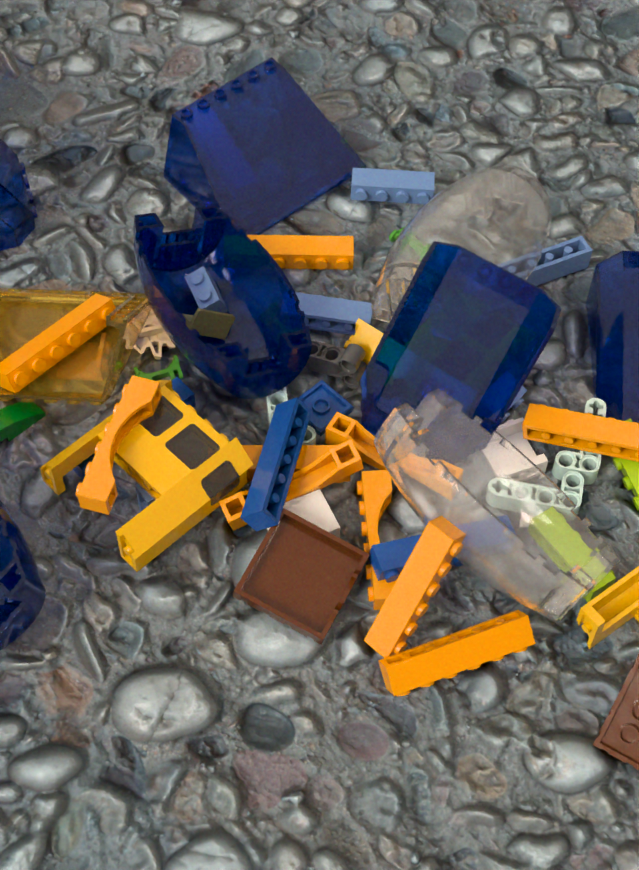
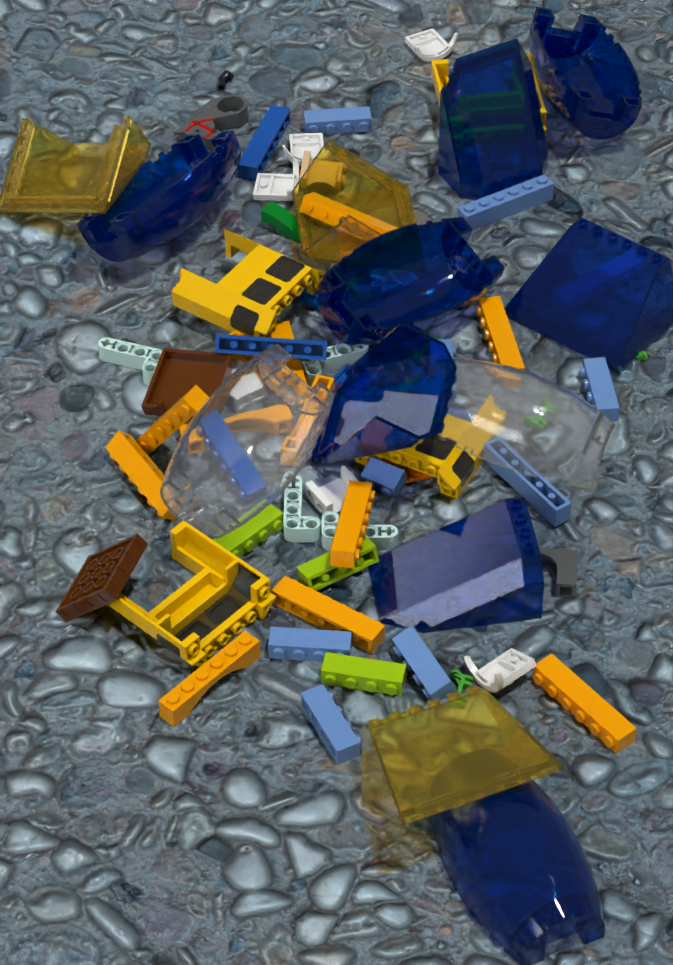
camera: 80 degrees right, 10 degrees down
light orange arch [76,375,162,515] -> none
olive panel [179,308,235,339] -> none
medium blue brick [185,266,229,313] -> none
none -> light aqua beam [98,337,163,385]
none -> medium blue brick [457,174,554,233]

